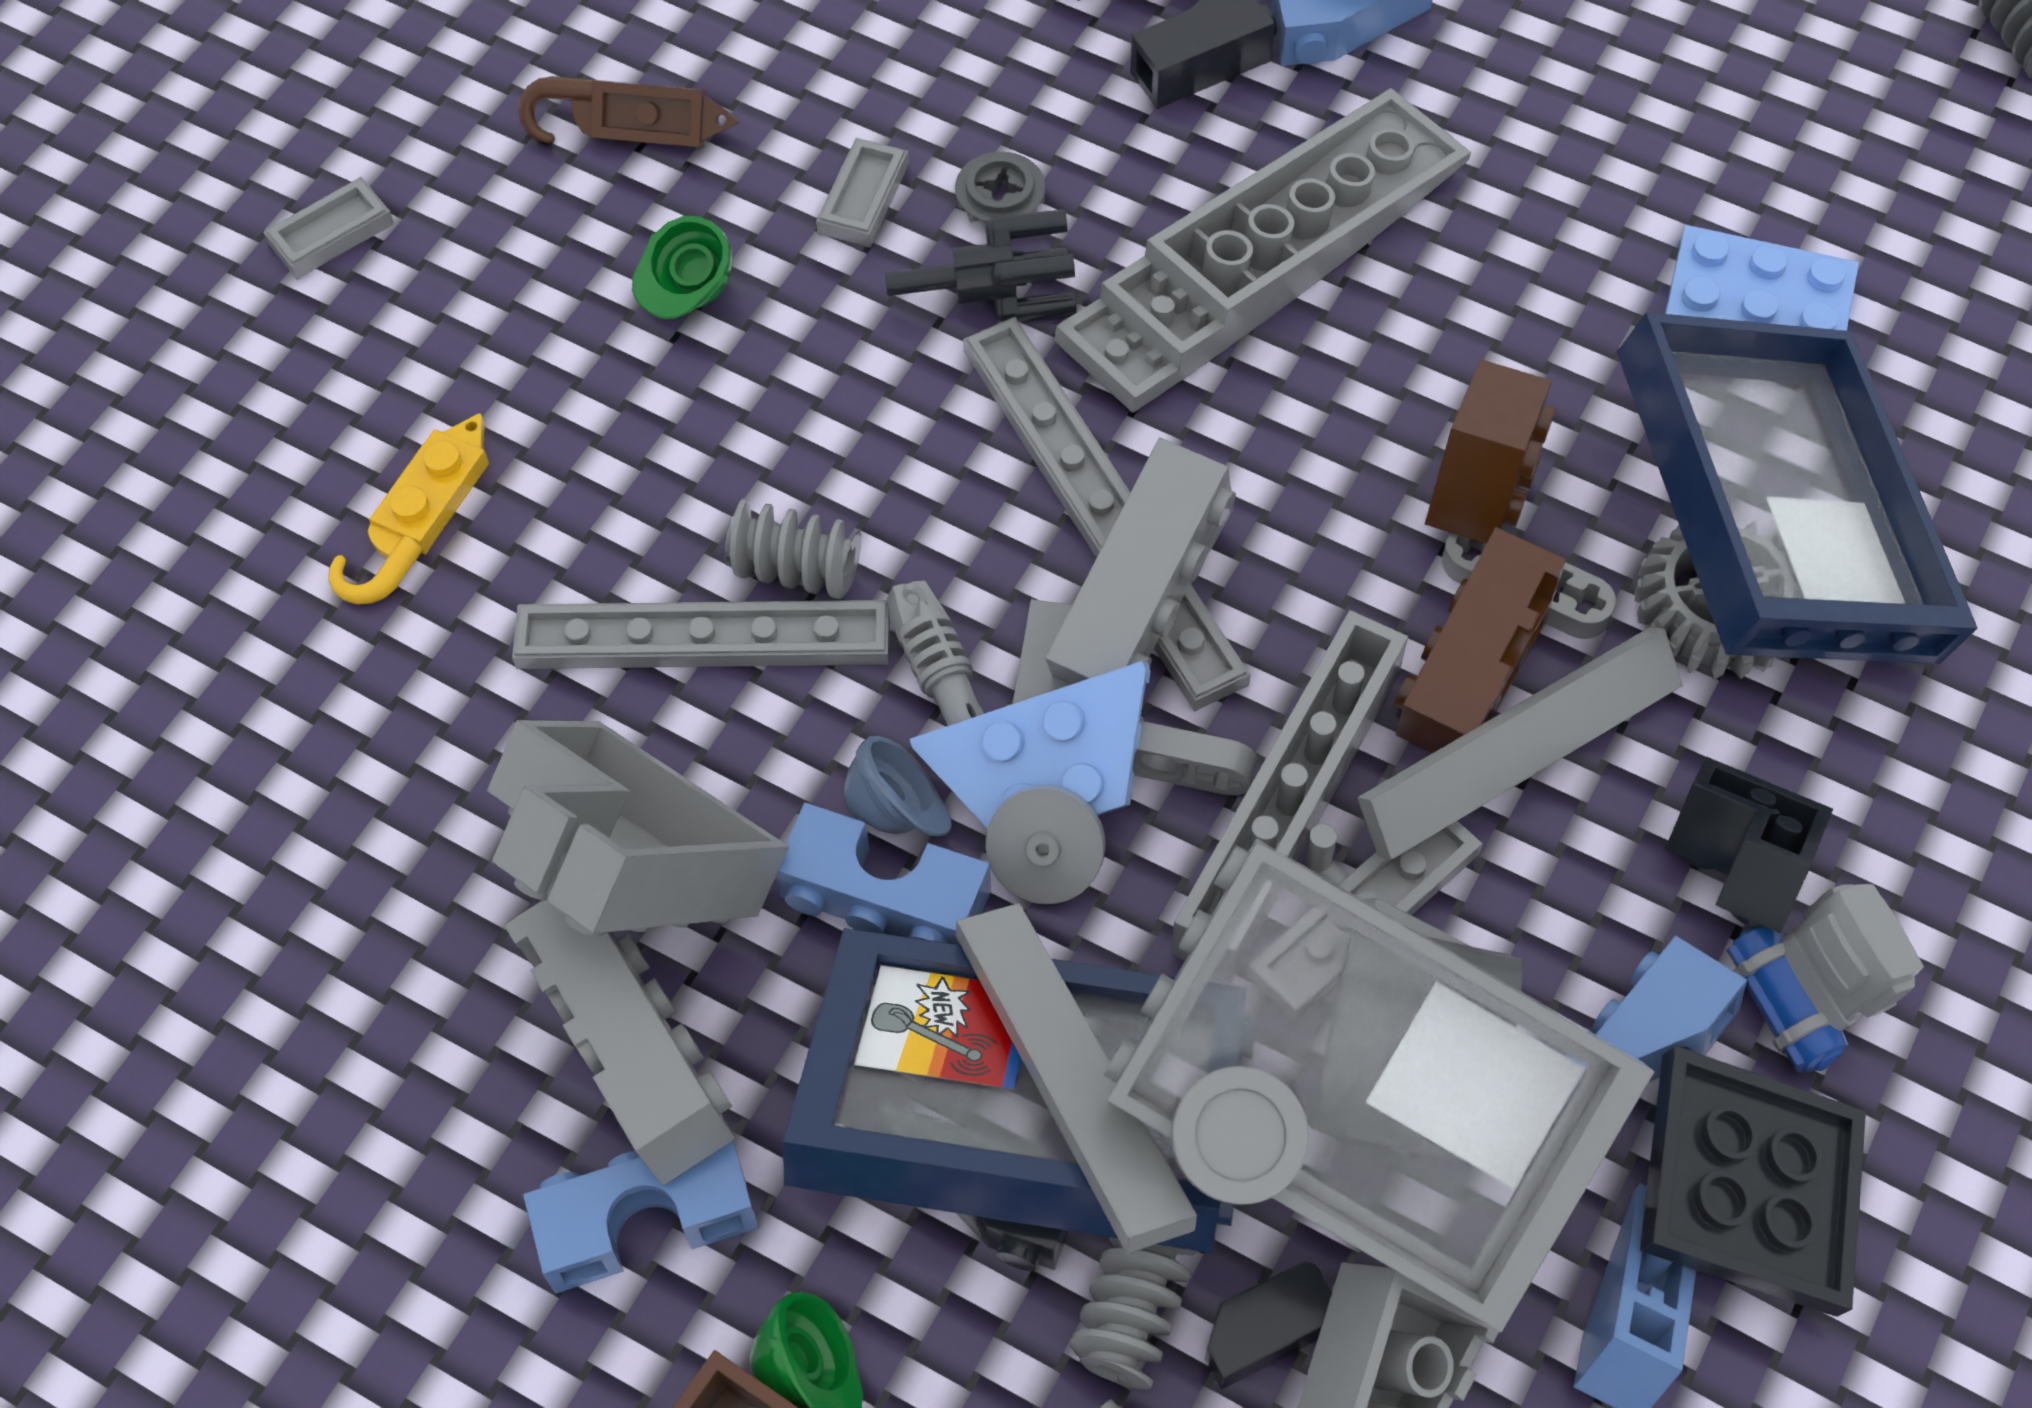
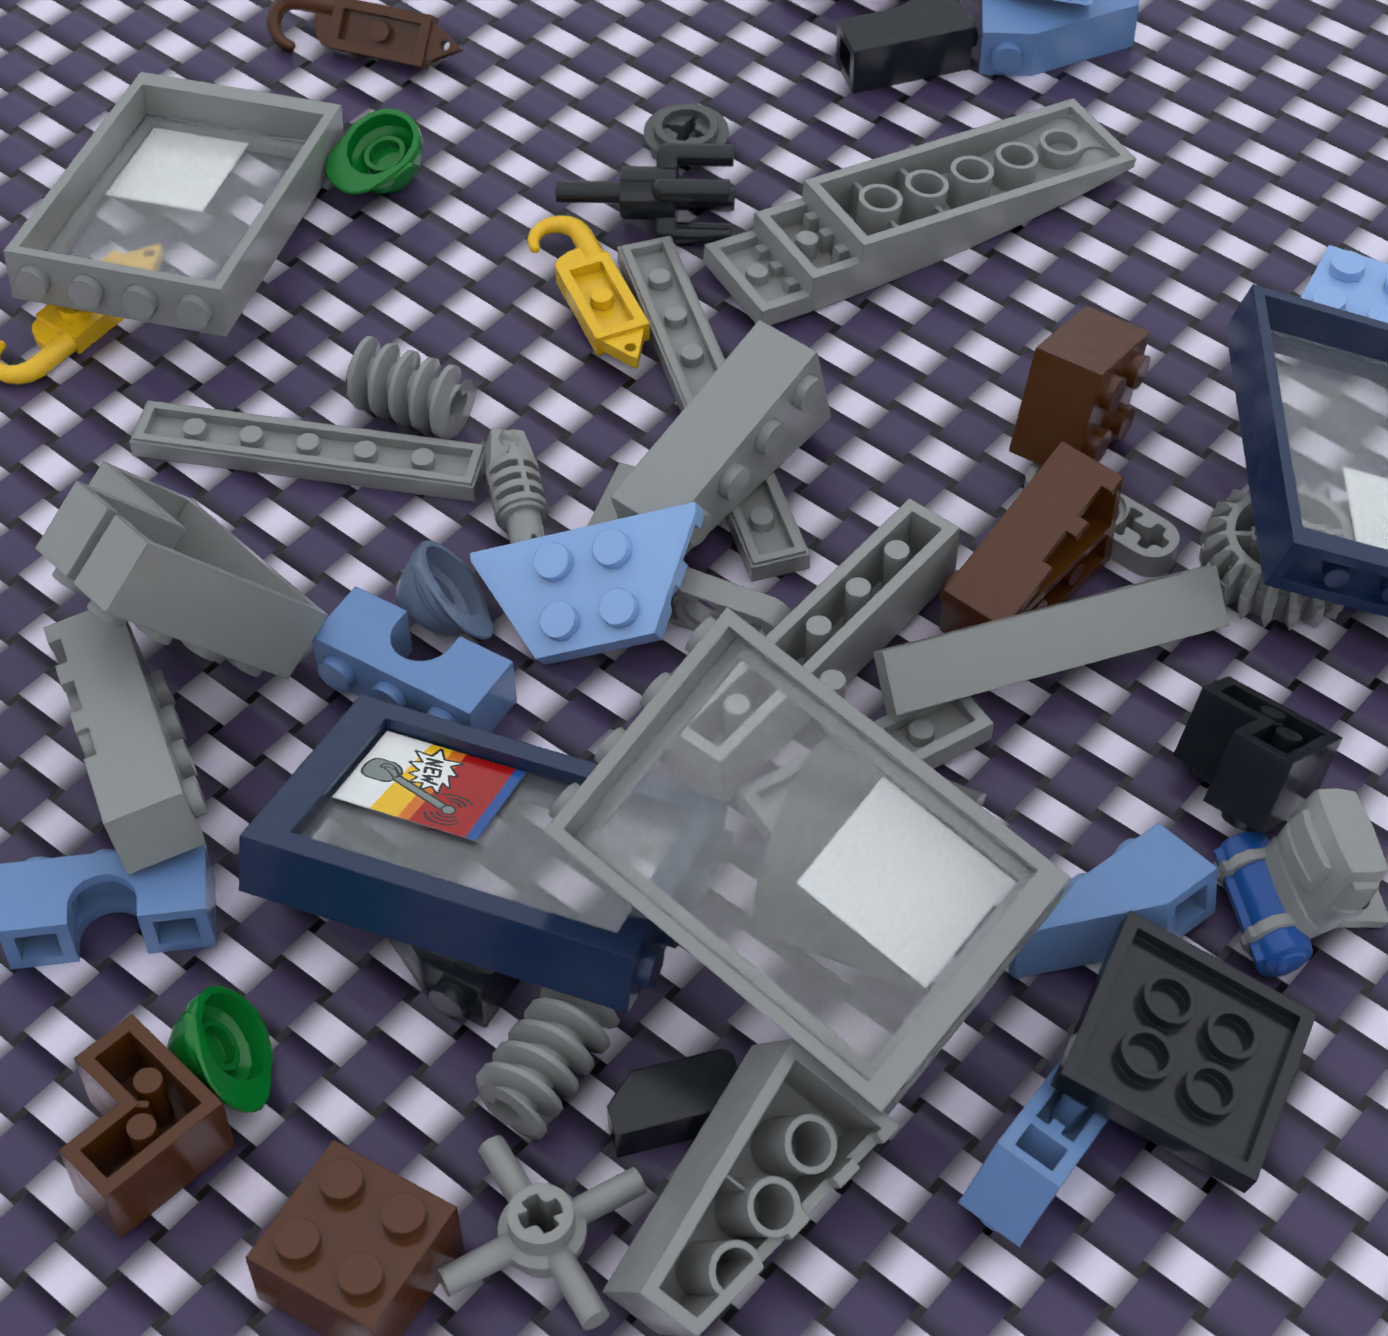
camera: 10 degrees right, 10 degrees down
light grey tile [263,177,394,279] -> none
light grey tile [816,138,909,248] -> none
light grey tile [956,903,1197,1254] -> none
light grey piece [986,785,1106,904] -> none
light grey piece [1171,1066,1309,1204] -> none
none -> window [4,72,344,337]
none -> yellow plate [527,215,650,368]

